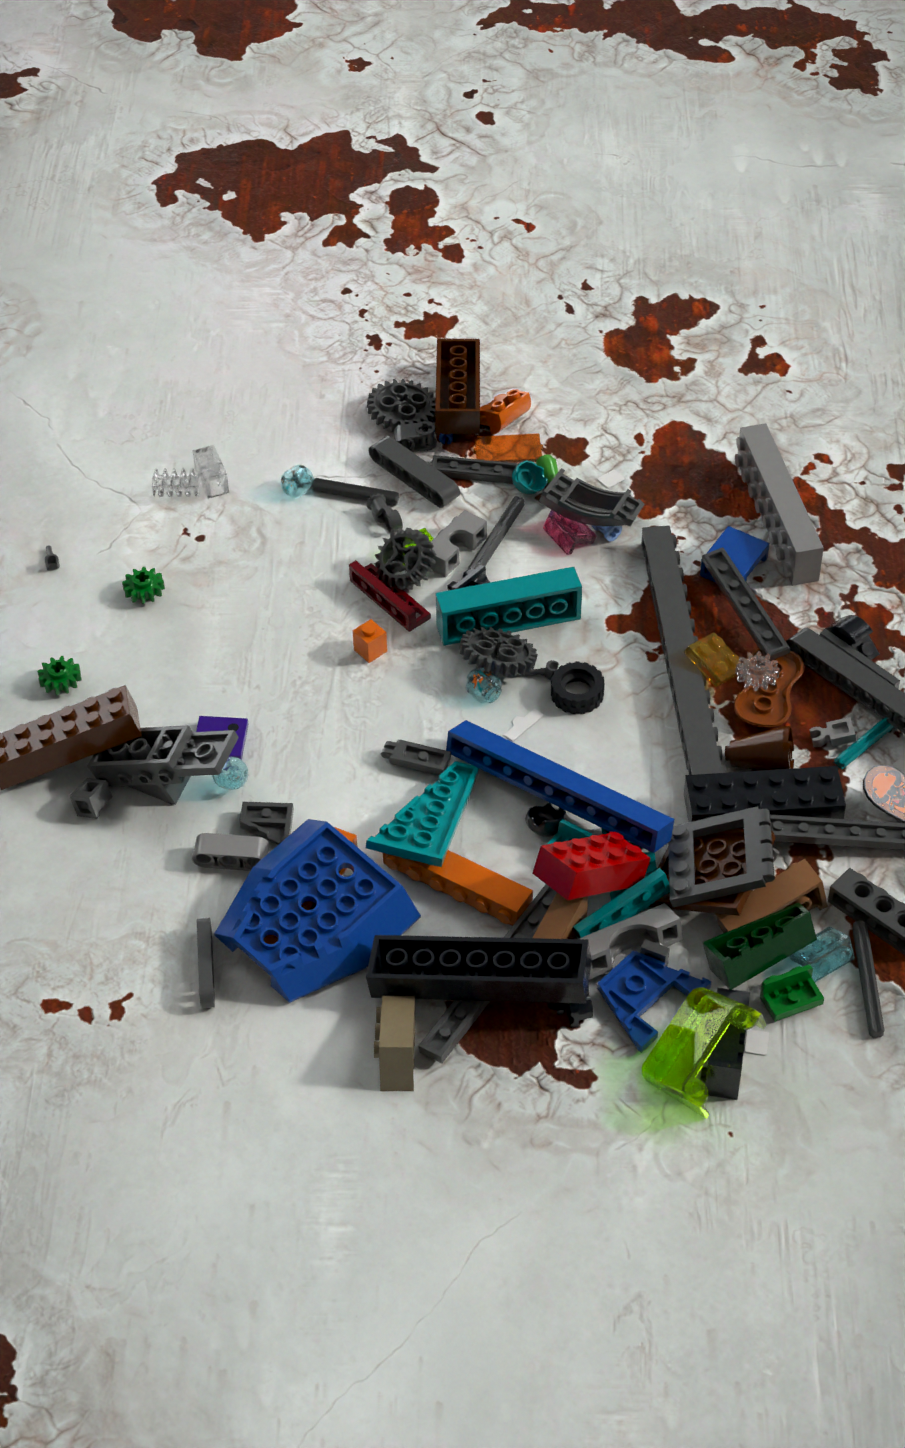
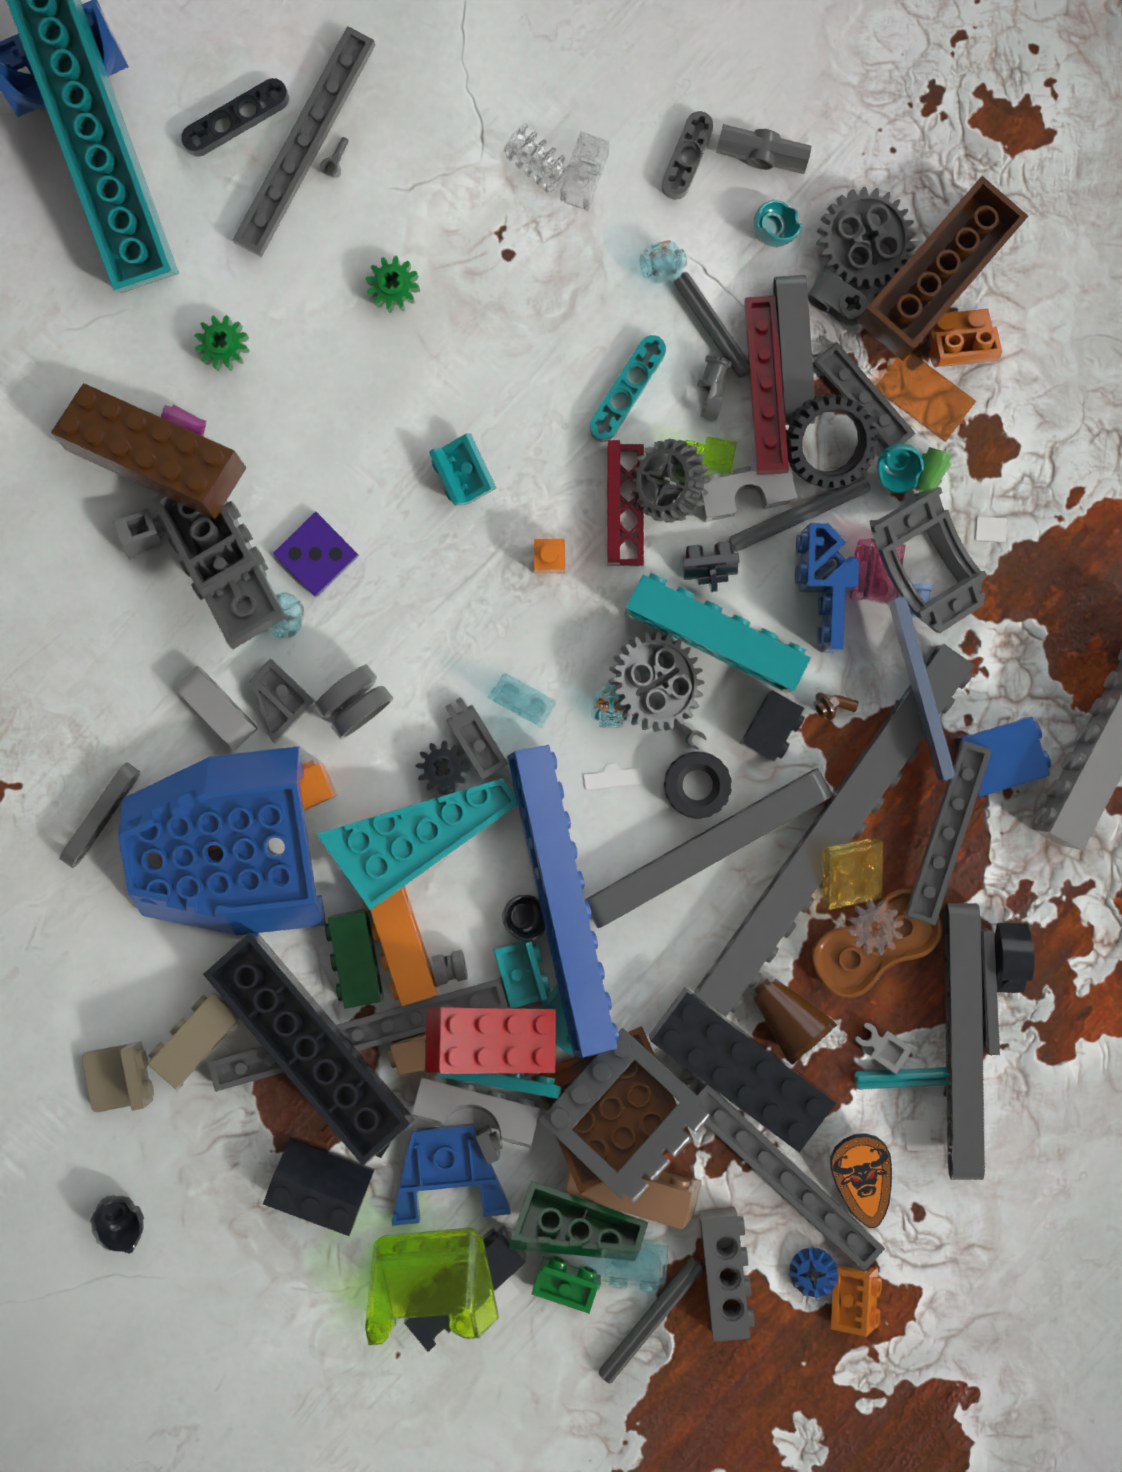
camera: 35 degrees right, 40 degrees up
none -> dark tan bracket [82,1041,154,1112]
none -> black hair [90,1195,144,1254]
none -> dark grey plate [233,26,376,258]
none -> black slope [263,1138,375,1236]
none -> dark grey wheel [314,664,394,739]
none -> dark green brick [325,909,384,1009]
none -> black gear [415,740,470,794]
none -> teal bracket [429,433,497,506]
none -> dark grey wheel [431,950,468,986]
none -> clear light blue bracket [488,673,556,728]
none -> dark grey beam [584,768,833,928]
none -> teal beam [590,335,666,442]
none -> dark grey beam [662,111,713,200]
none -> dark grey piece [716,124,812,174]
none -> black brick [739,690,805,762]
none -> dark red plate [744,296,789,475]
none -> teal hair [754,199,803,248]
none -> black tyre [786,394,878,488]
none -> blue piece [795,523,859,653]
none -> reddish brown plate [814,692,859,720]
none -> sand blue tile [888,596,956,781]

